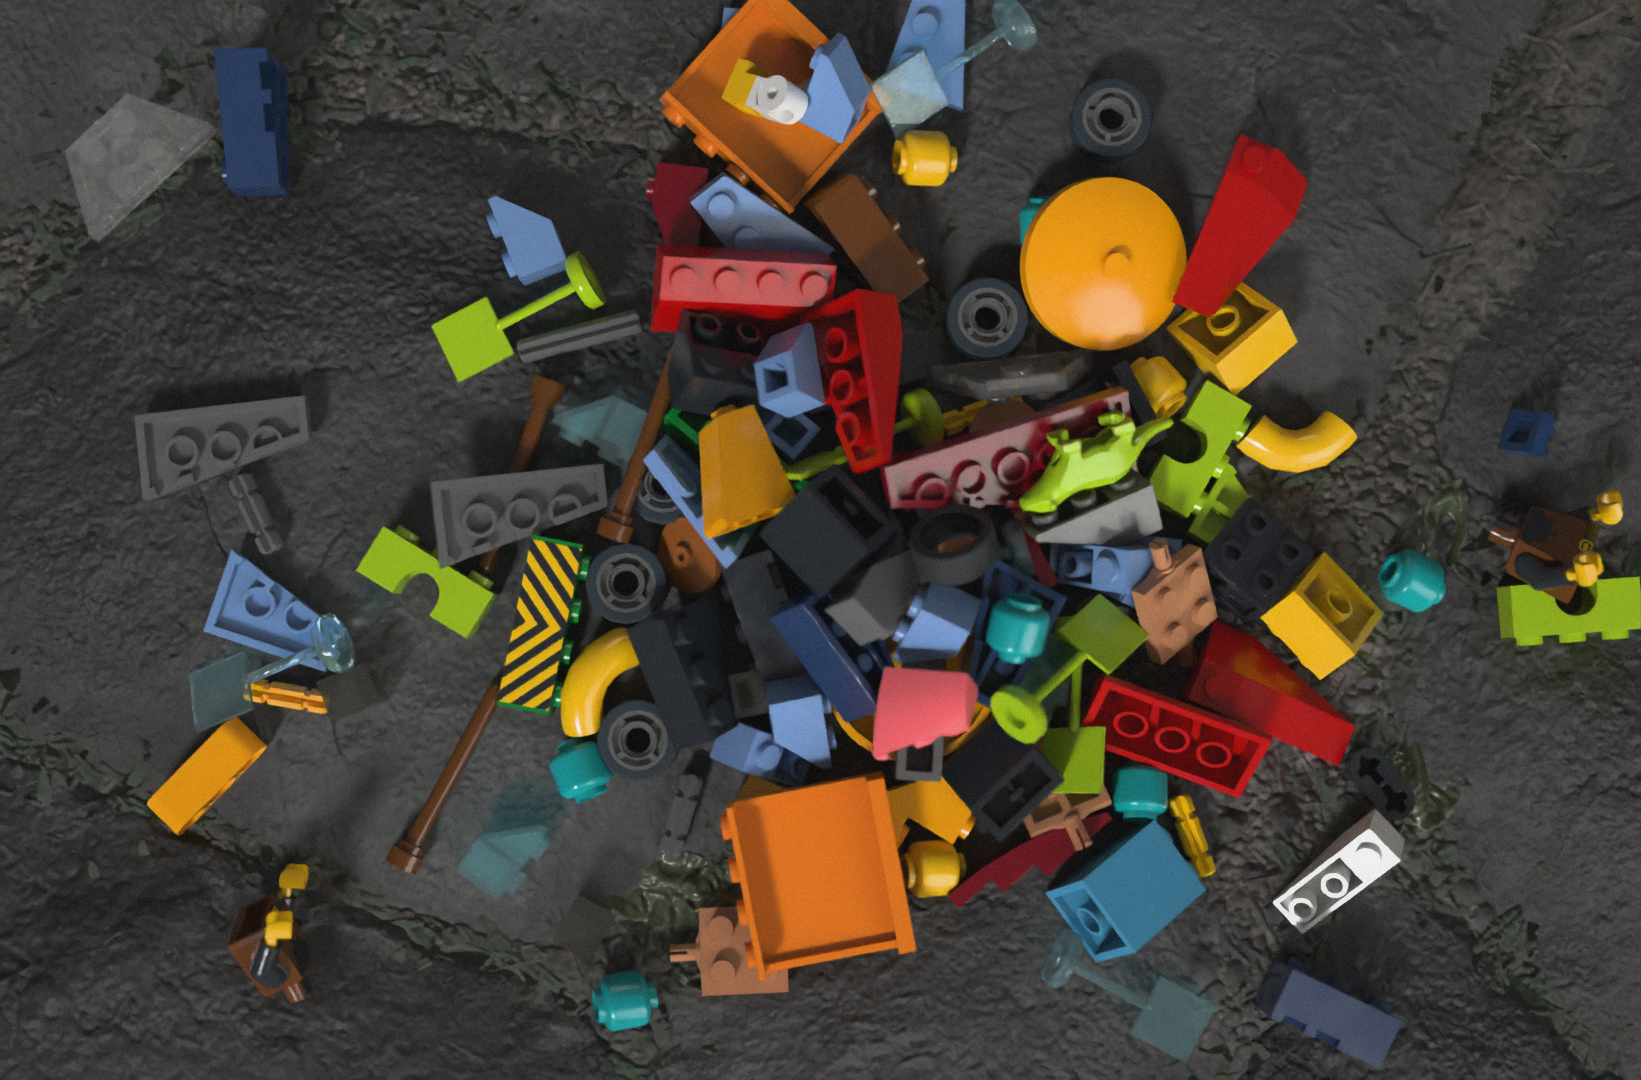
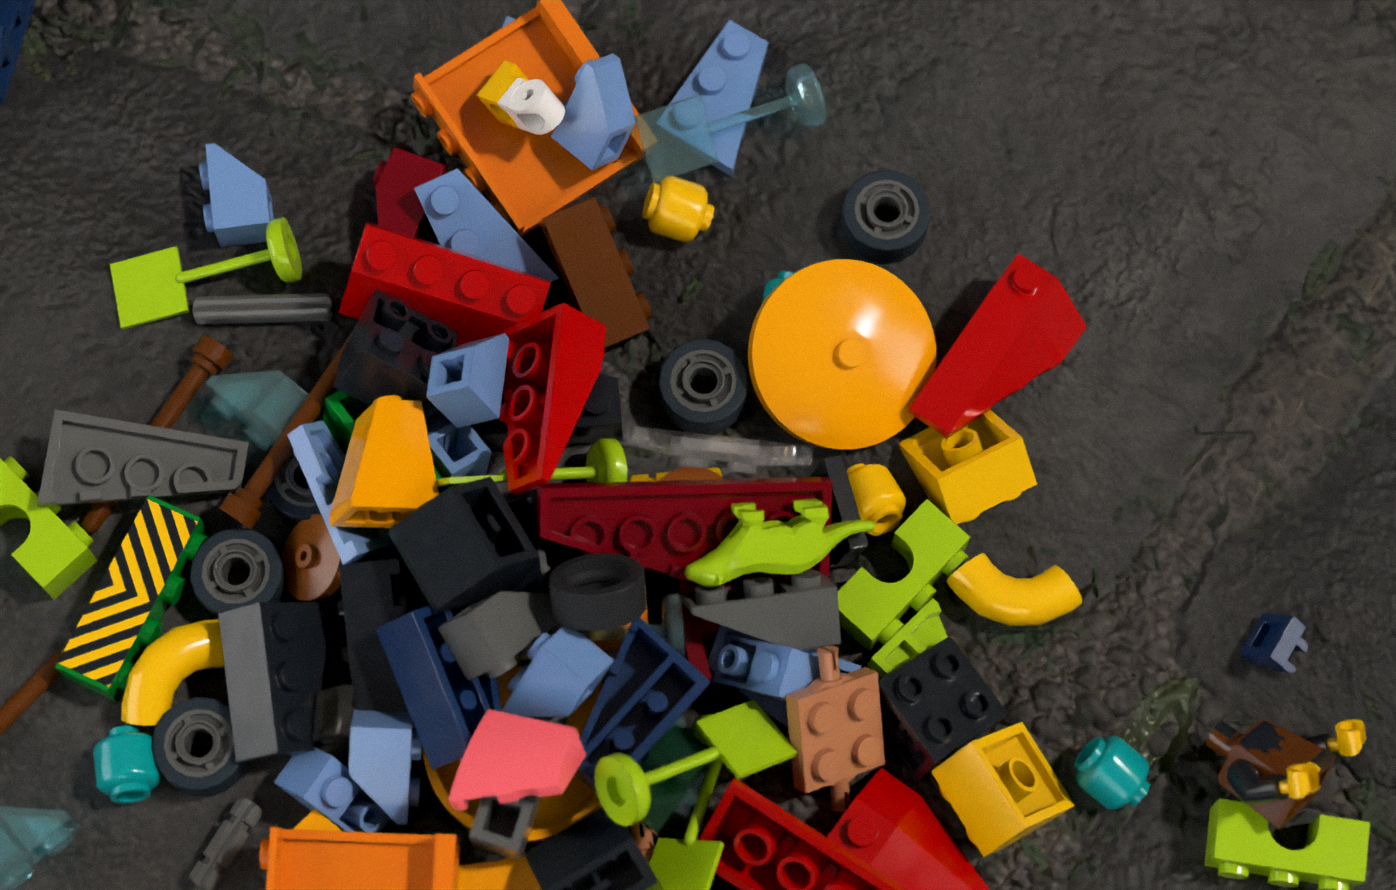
camera: 10 degrees right, 15 degrees down
teal head [987,593,1050,664] -> none

